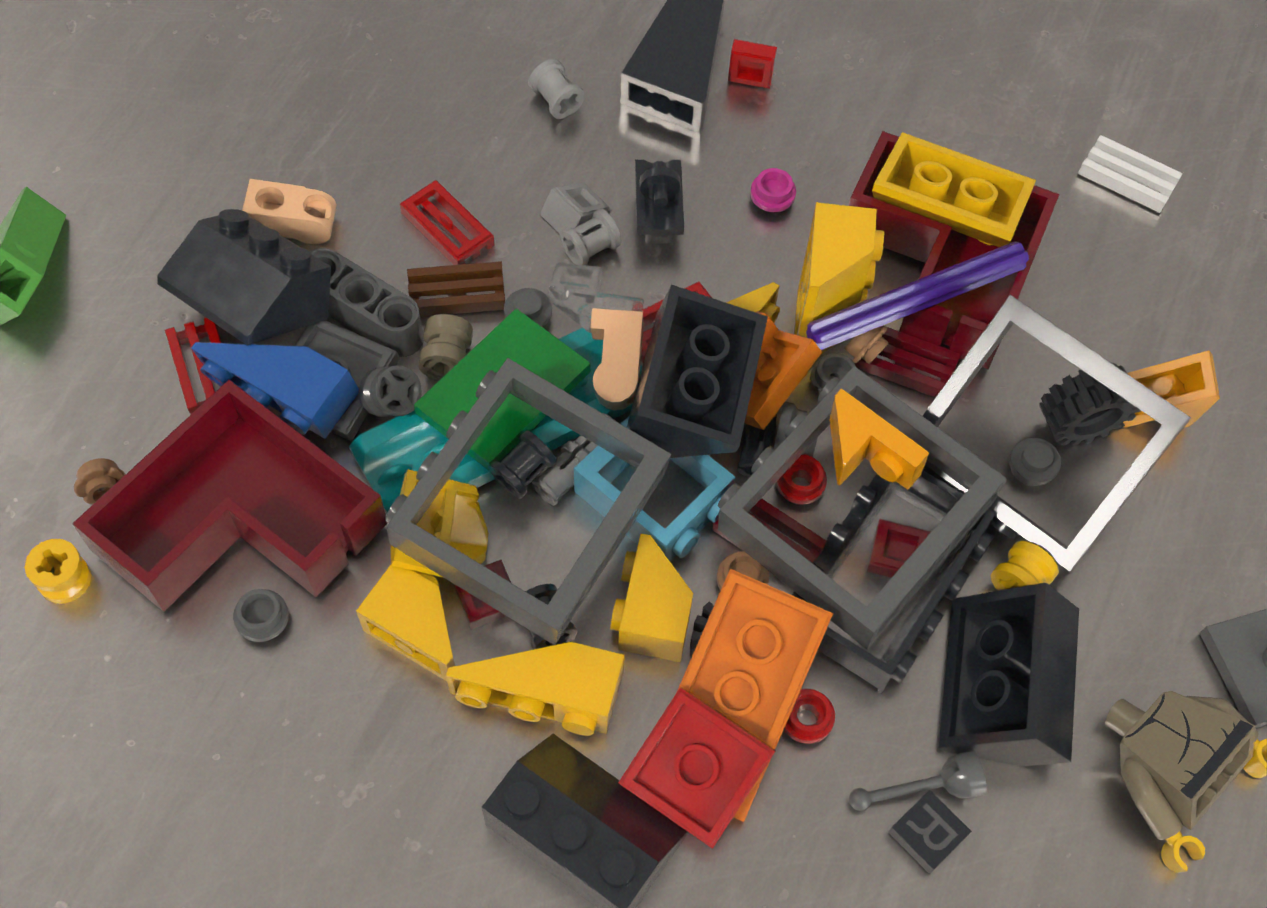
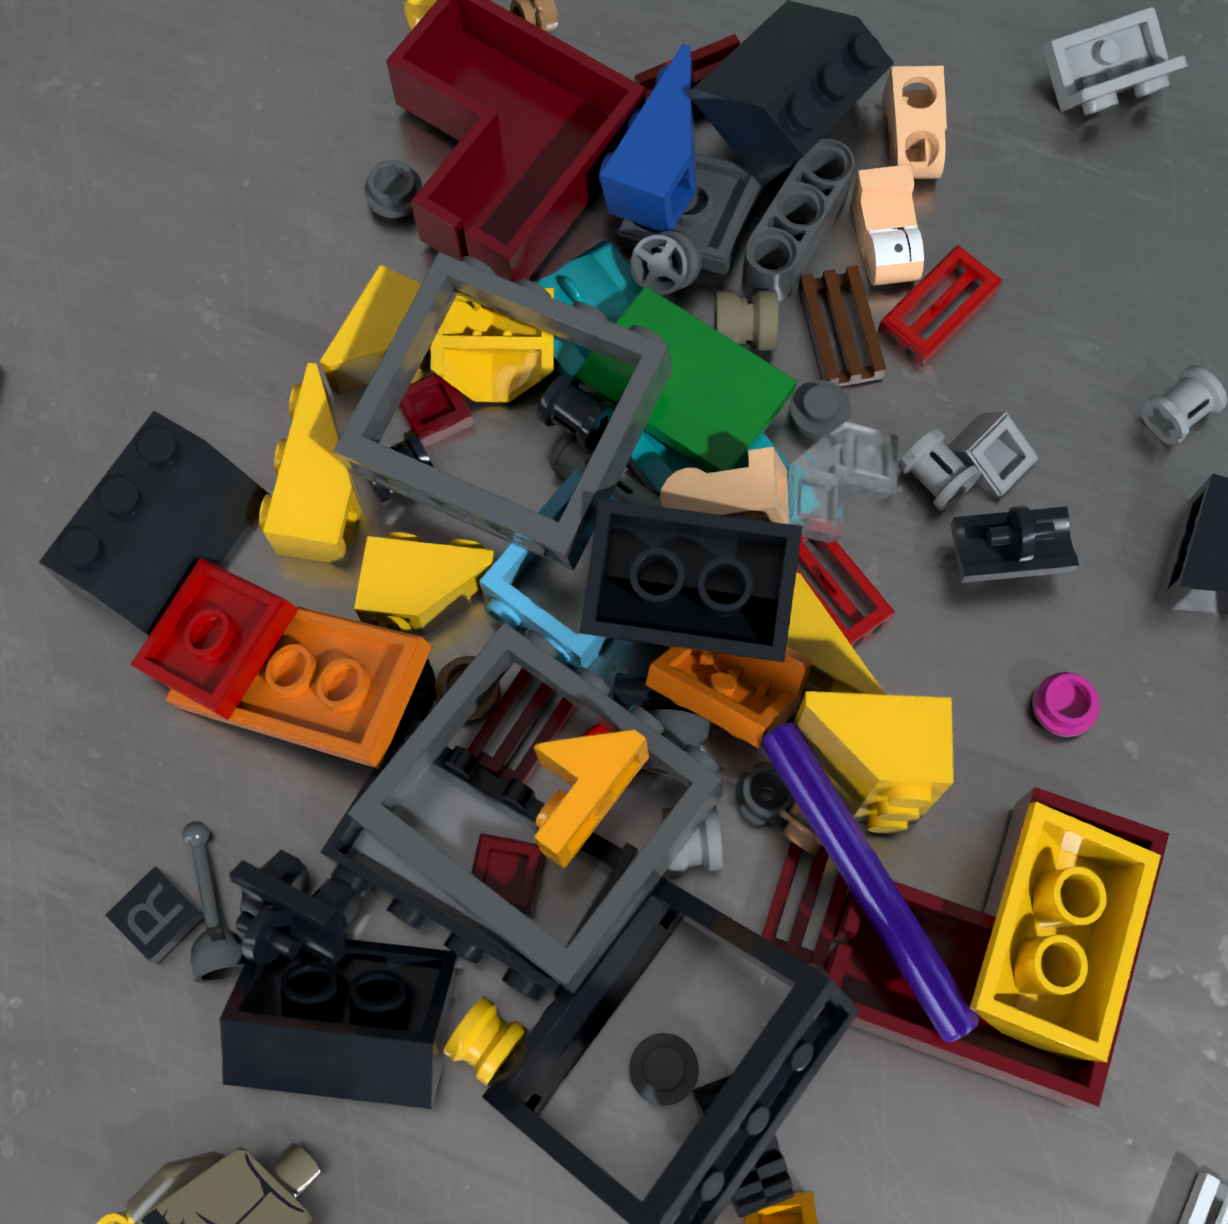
camera: 90 degrees right, 10 degrees up
red plate [784,688,835,744] -> none
none -> black hips [229,849,359,966]
none -> light nougat leg [851,164,924,286]
none -> light grey bracket [1042,7,1187,116]

